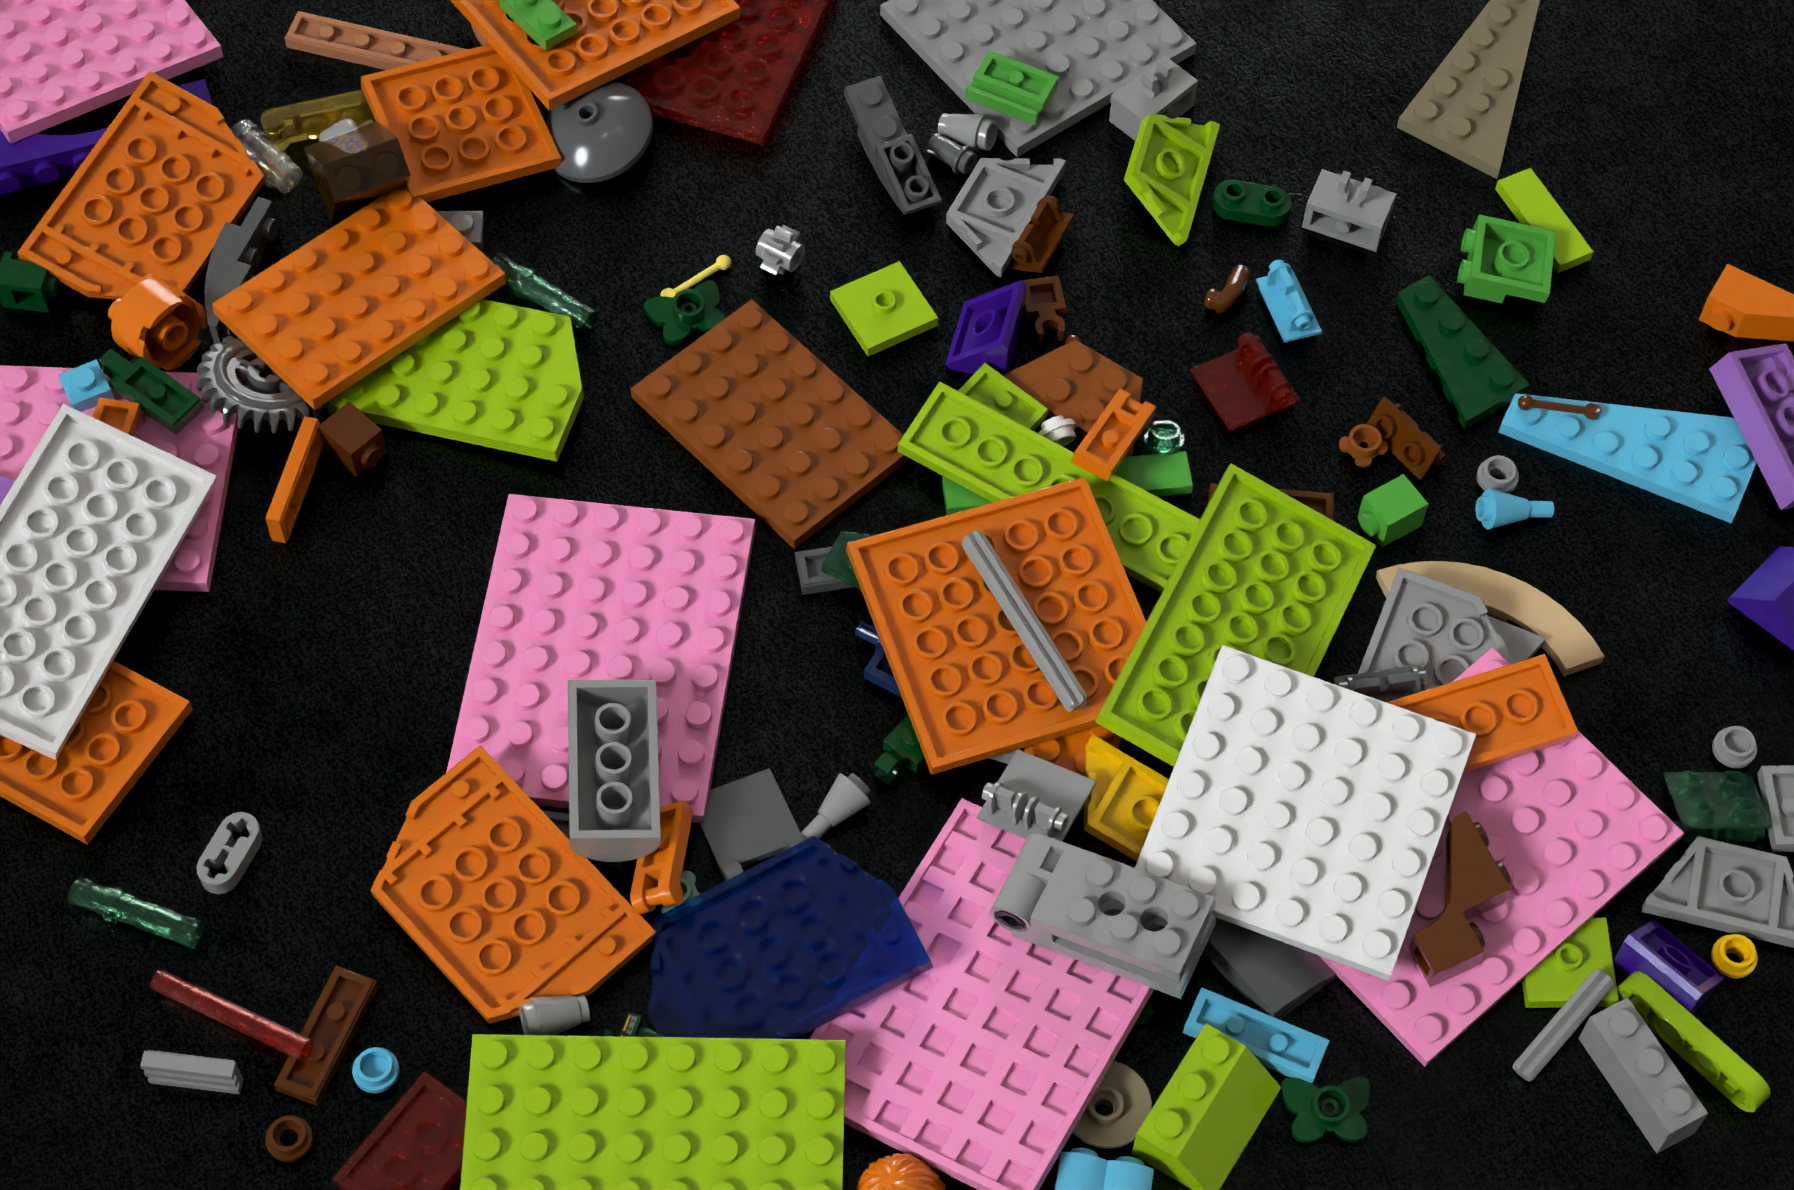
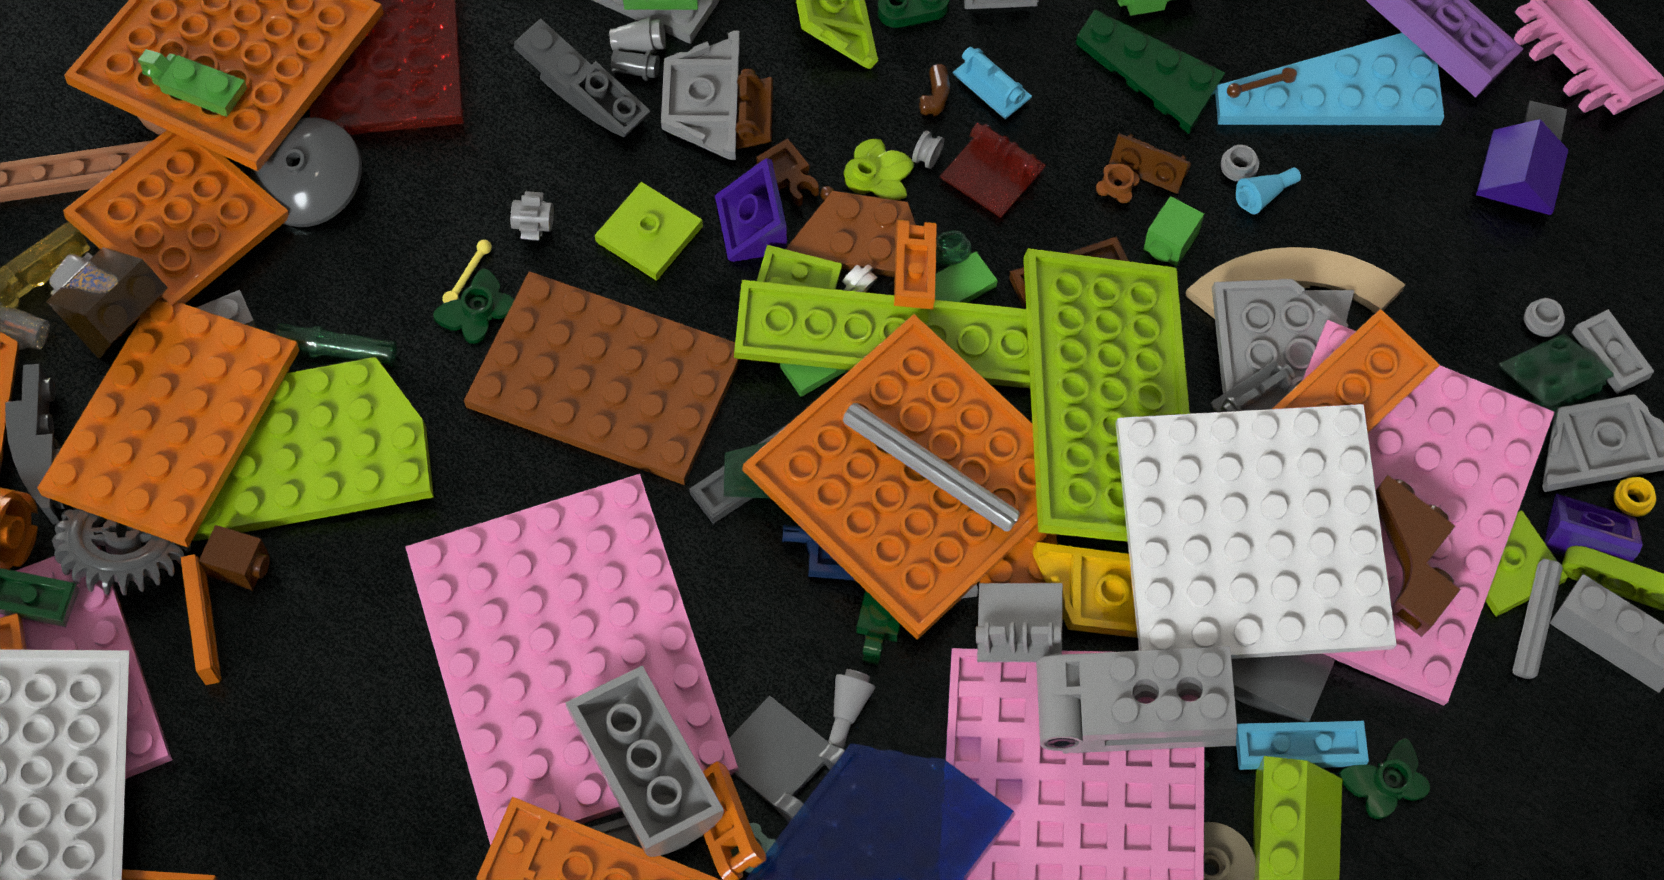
camera: 25 degrees left, 5 degrees up
none -> lime plate [844,139,914,200]
none -> light grey bush [912,130,944,169]

